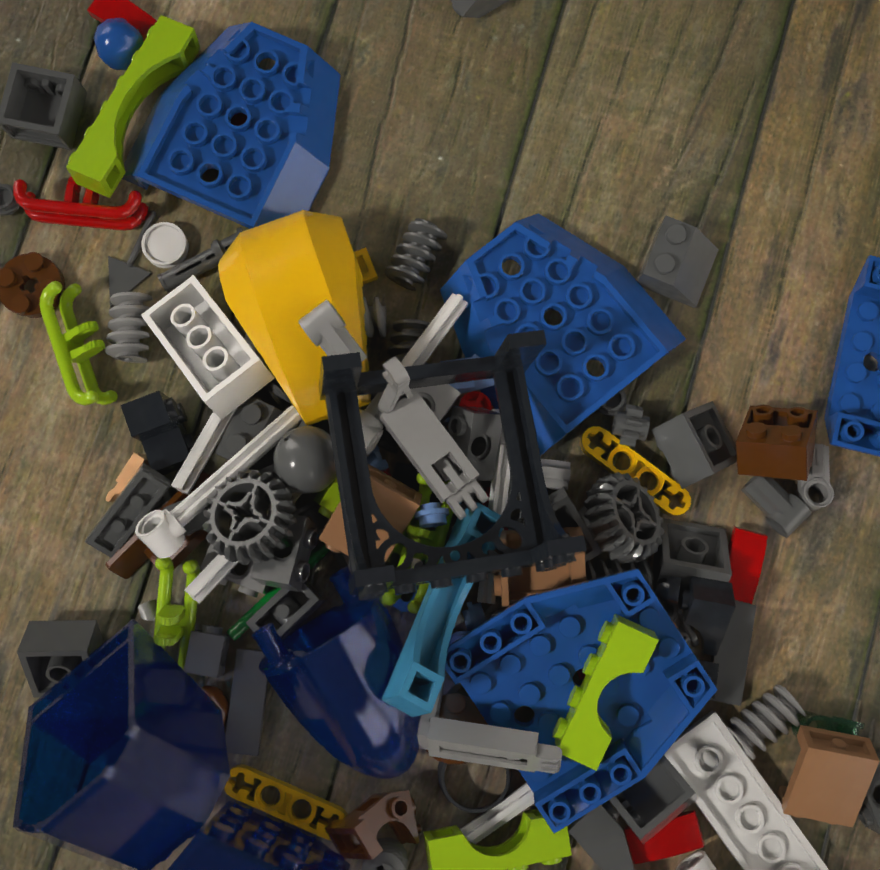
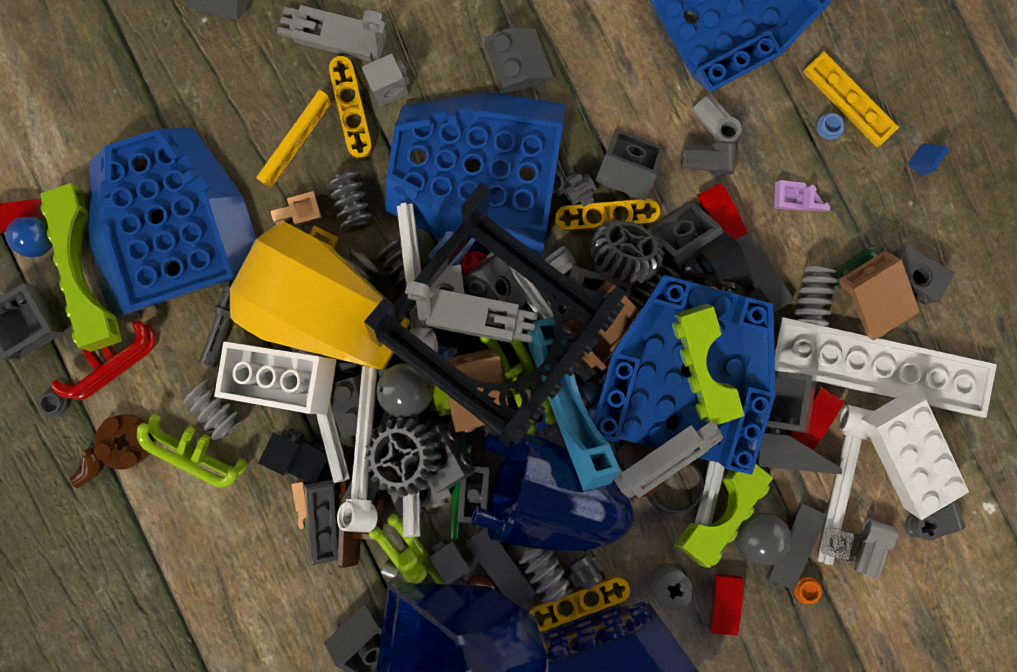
camera: 45 degrees left, 5 degrees up
dark grey piece [108,210,156,308] -> none
white piece [141,222,189,269] -> none
light grey piece [298,299,367,362] -> none
reddish brown tile [324,790,422,860] -> none
medium blue plate [414,502,449,528] -> none
reddish brown slope [736,405,818,481] -> none
none -> yellow tile [256,89,332,188]
none -> light nougat plate [270,191,322,226]
none -> light grey hinge [277,5,387,62]
none -> yellow beam [329,56,373,160]
none -> light grey brick [361,53,410,107]
none -> light grey piece [519,539,574,603]
none -> dark grey gear [568,554,603,590]
none -> lavender slope [774,180,830,212]

